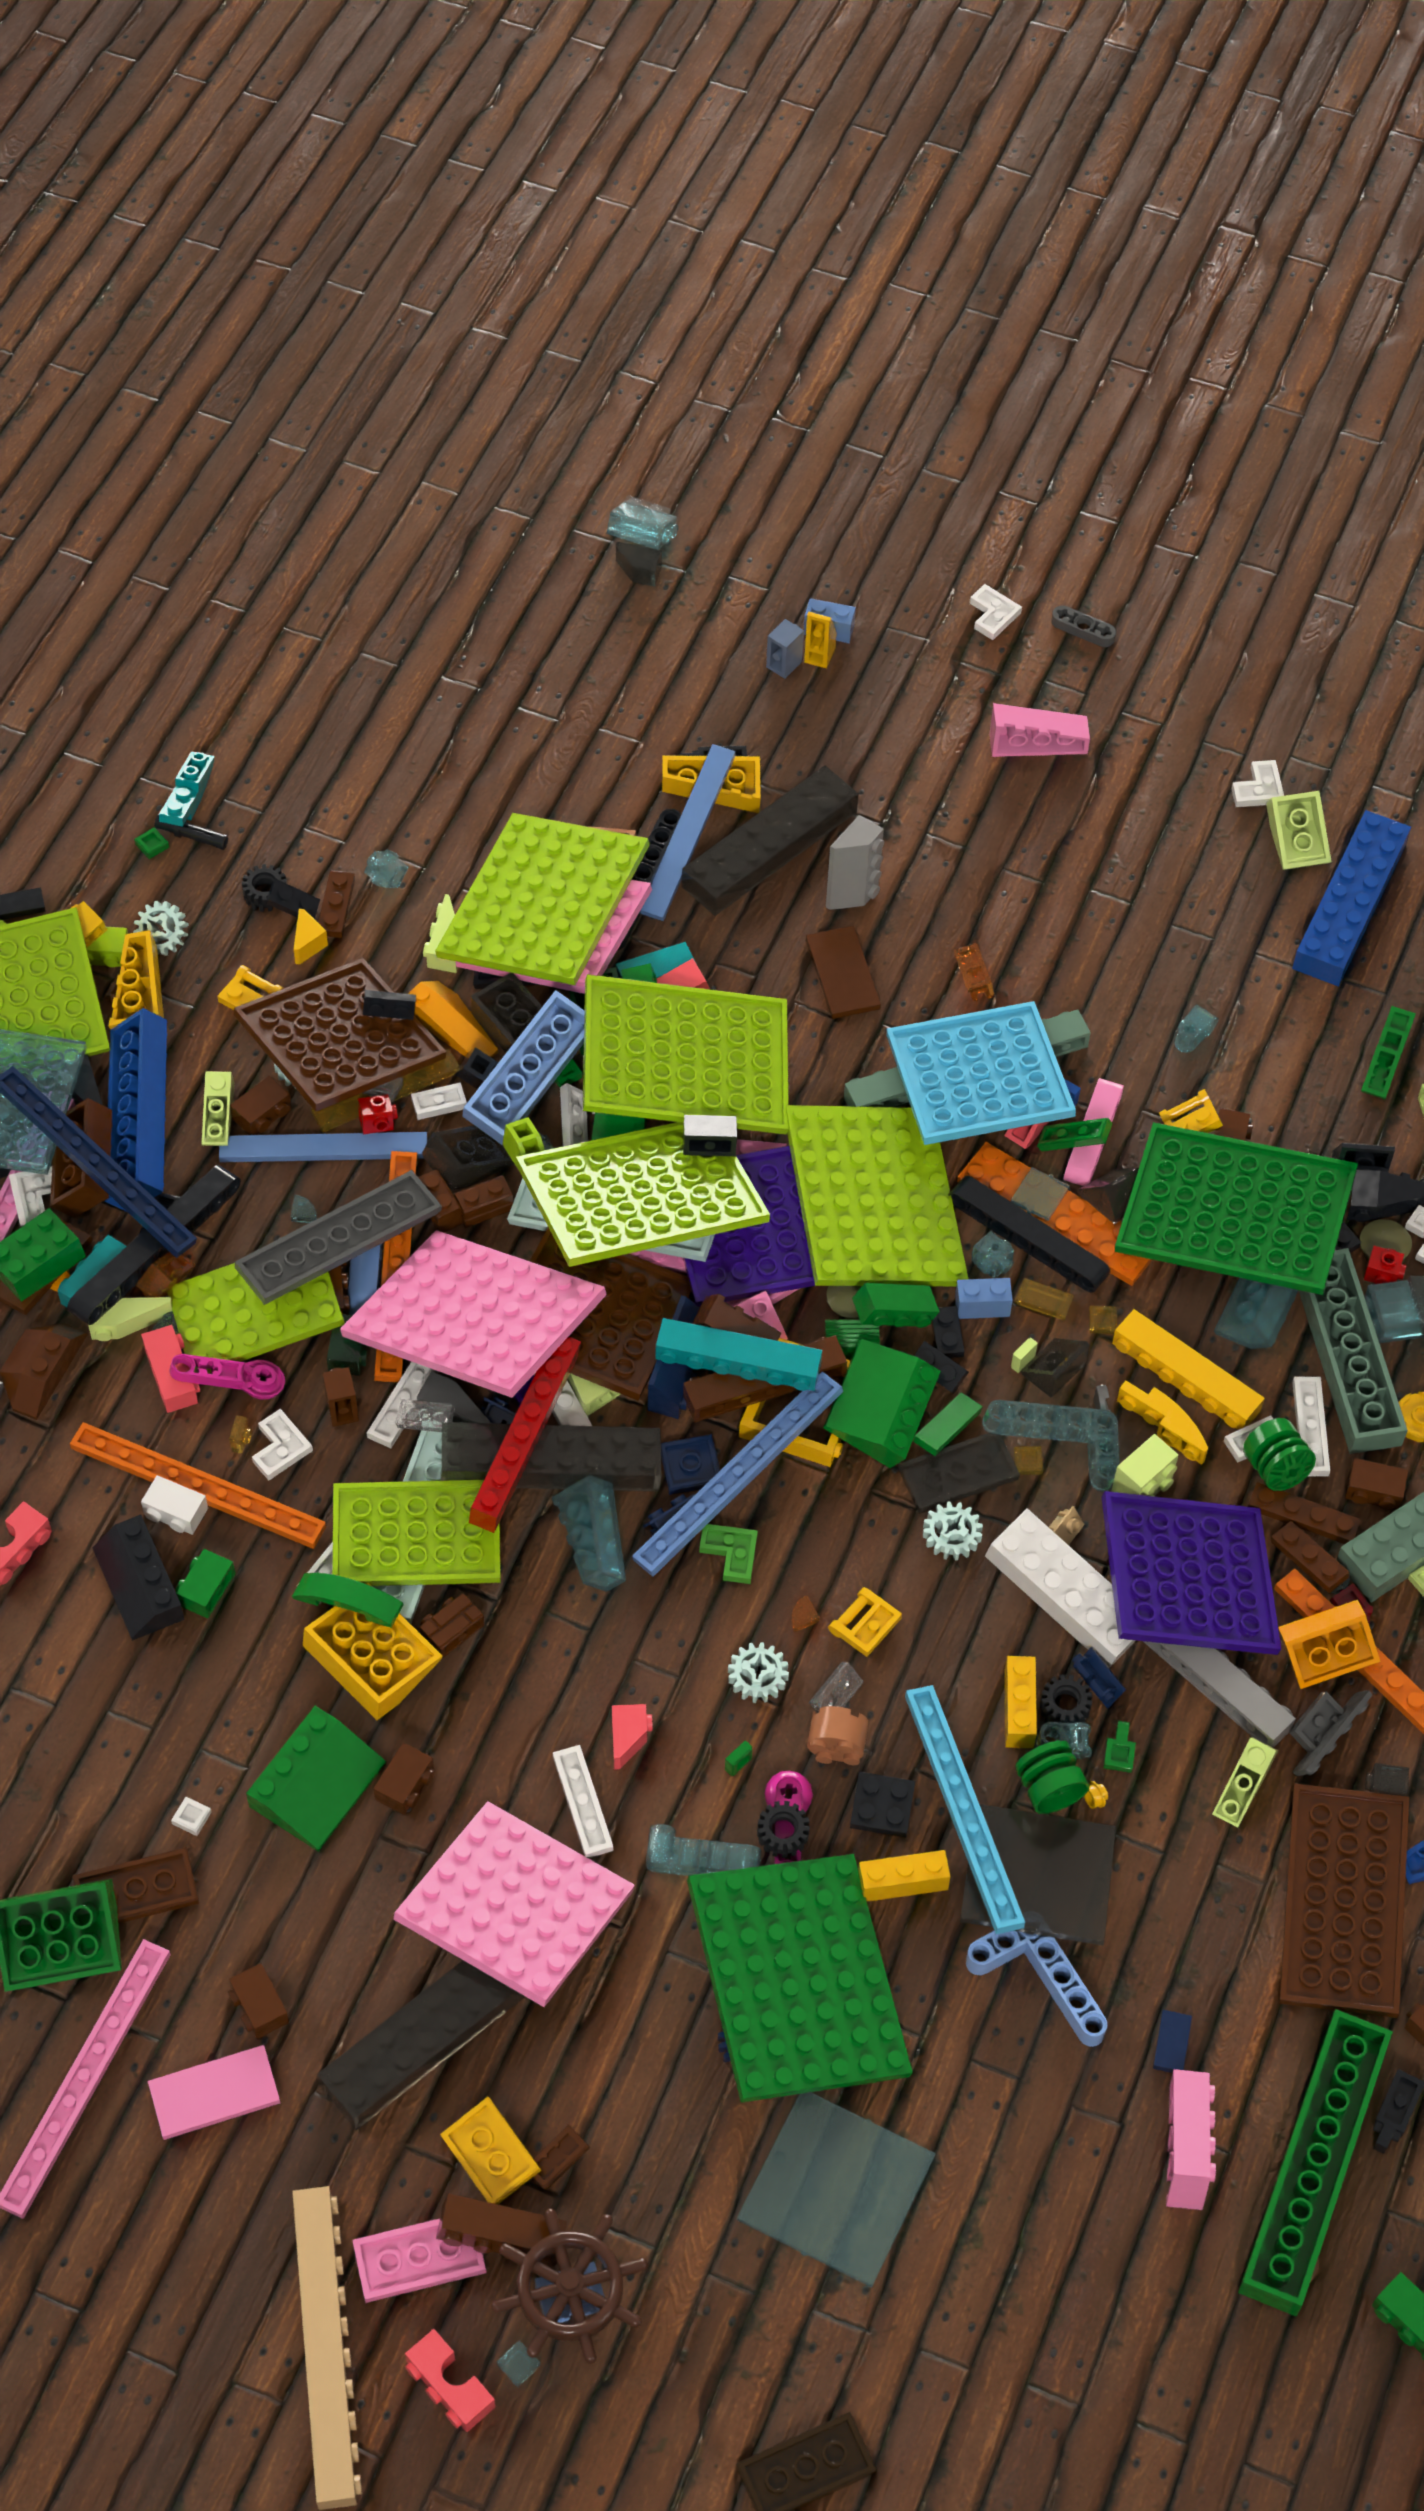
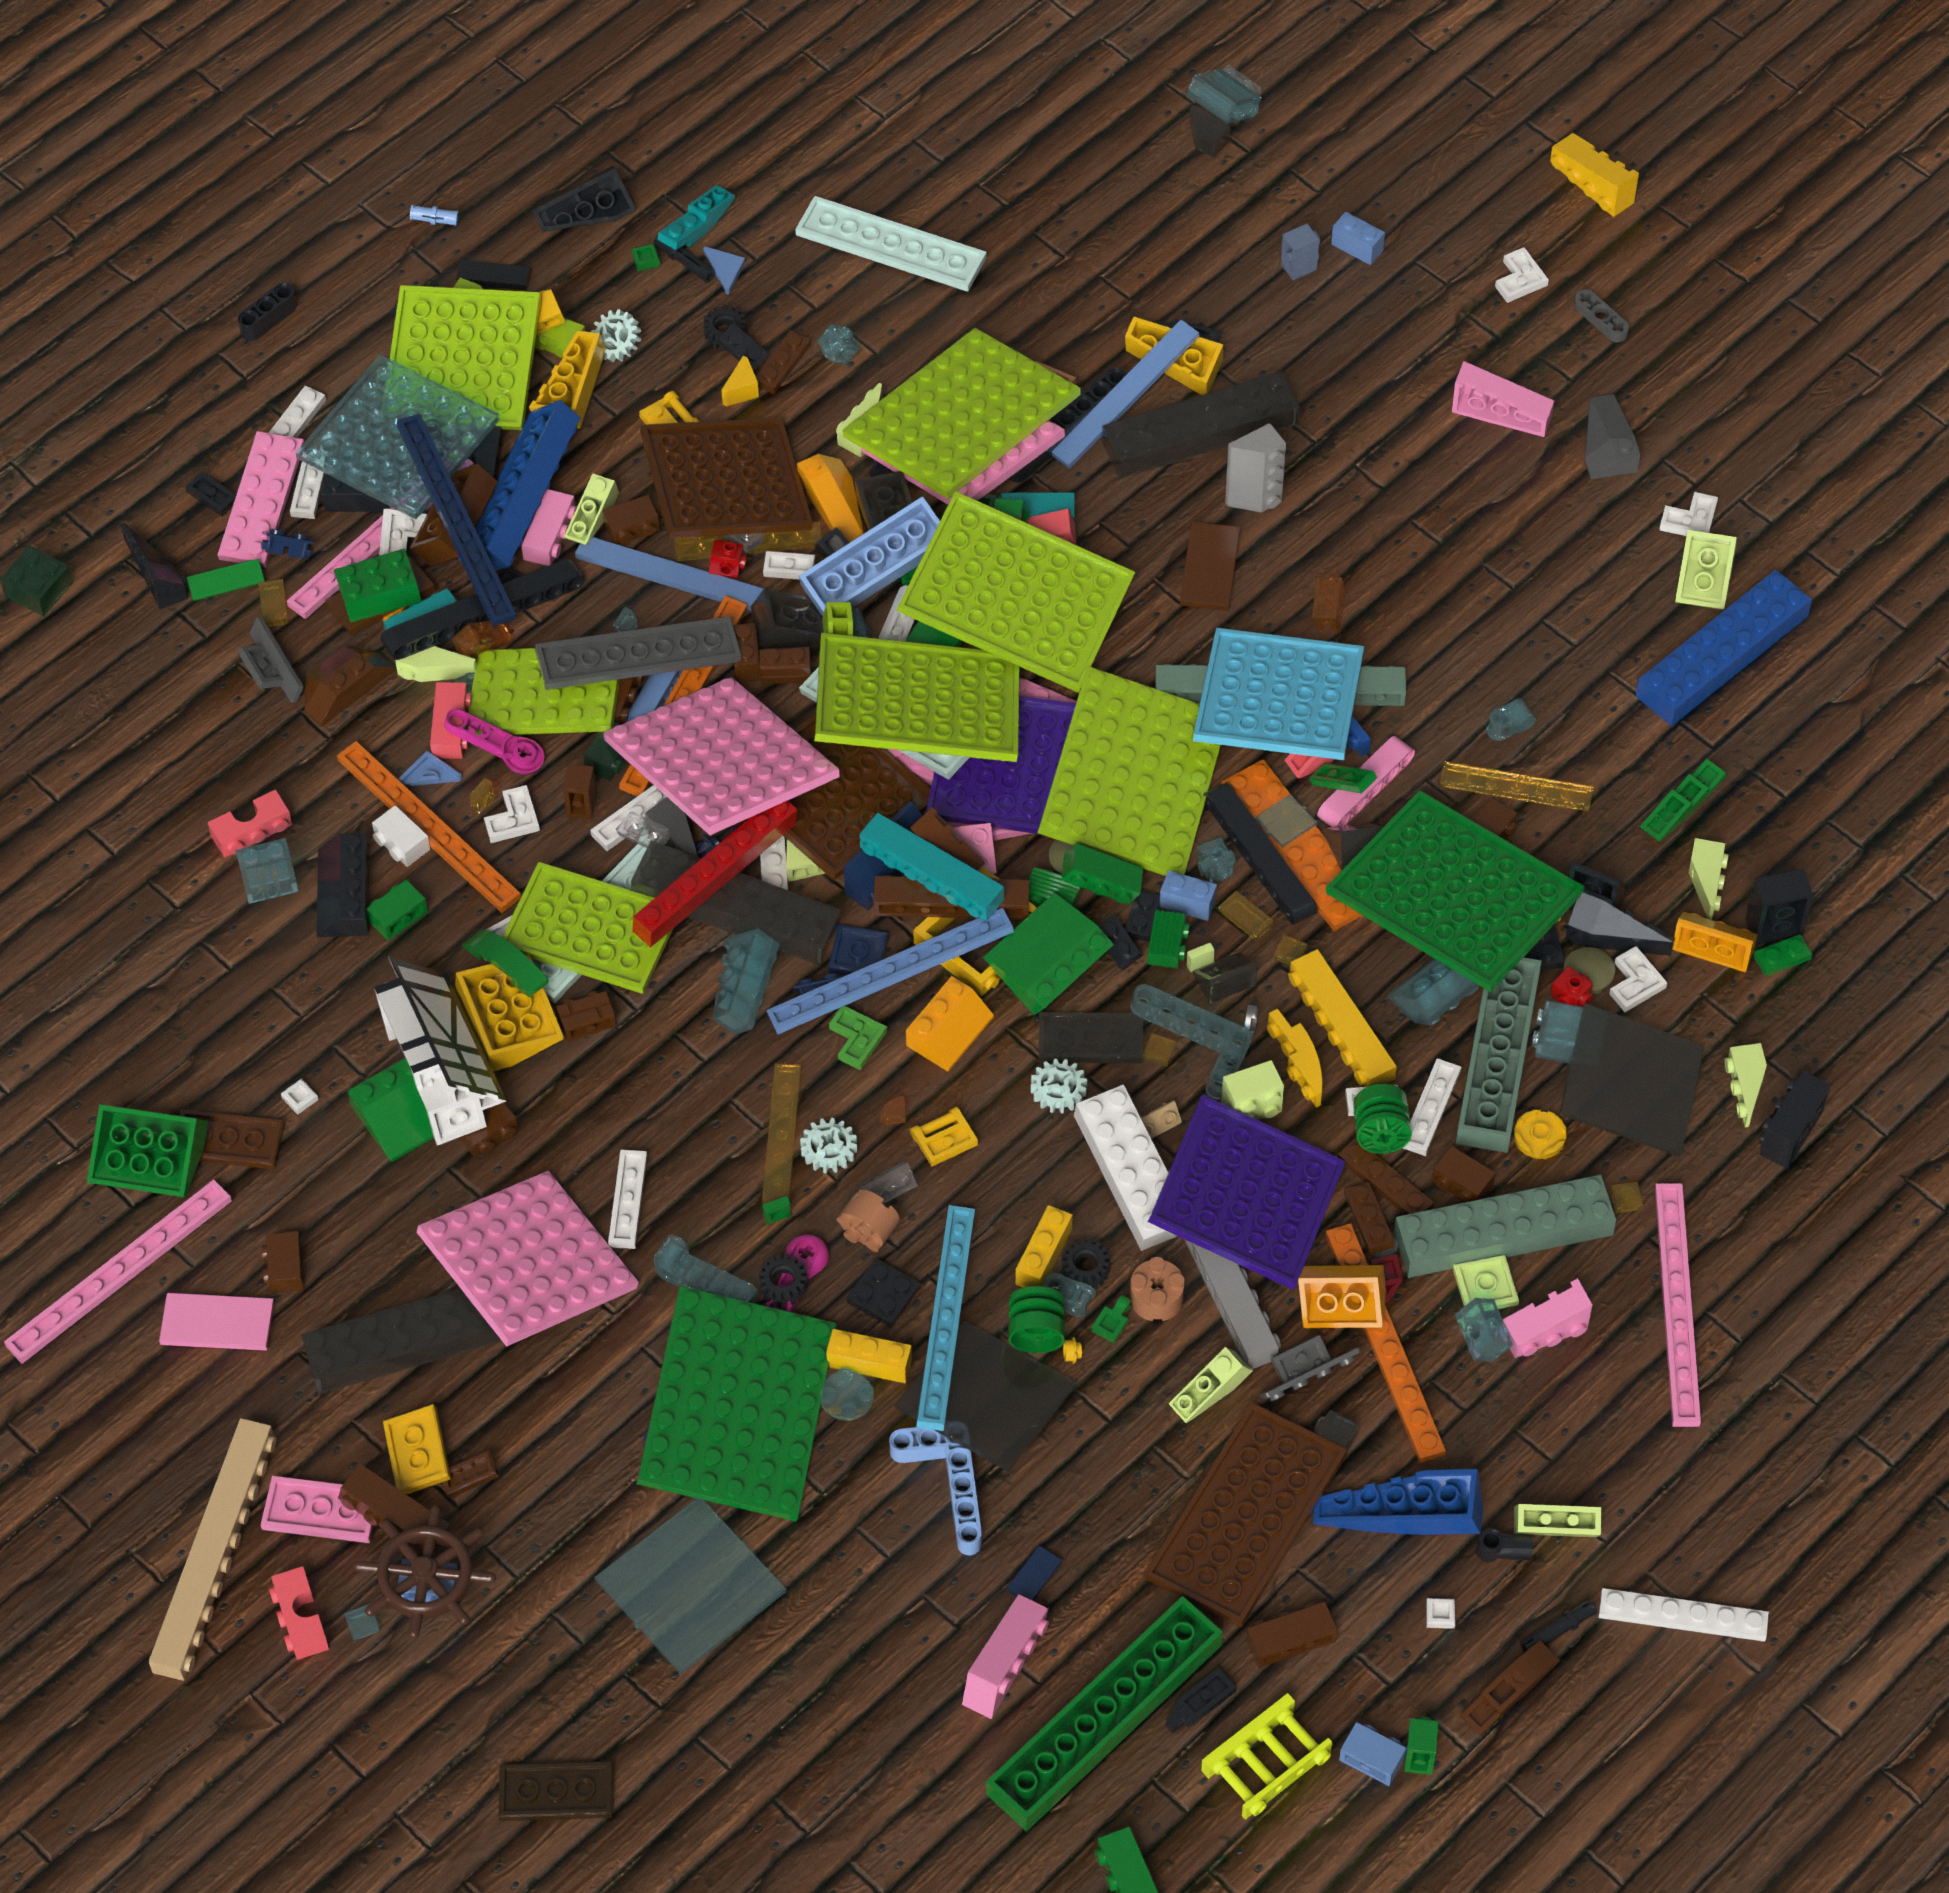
camera: 25 degrees right, 0 degrees up
black plate [363,990,416,1020] -> none
coral slope [612,1704,653,1770] -> none
brick [683,1115,737,1157] -> none
yellow slope [804,612,837,669] -> none
green tile [913,1392,983,1456] -> none
dark blue hinge [1072,1647,1126,1708] -> none
yellow plate [1159,1089,1223,1133] -> none
none -> clear light blue brick [235,838,298,904]
none -> white panel [374,957,507,1146]
none -> medium blue tile [398,750,463,787]
none -> bright pink brick [521,489,577,566]
none -> black wedge [532,165,636,232]
none -> medium blue tile [703,246,745,295]
none -> clear yellow tile [762,1063,801,1205]
none -> light aqua plate [796,196,987,292]
none -> clear light blue dish [820,1368,874,1421]
none -> light orange slope [906,976,994,1072]
none -> nougat brick [1130,1257,1184,1321]
none -> green brick [1147,910,1190,969]
none -> clear yellow tile [1439,761,1594,811]
none -> yellow wedge [1550,133,1639,217]
none -> dark grey wedge [1584,394,1640,480]

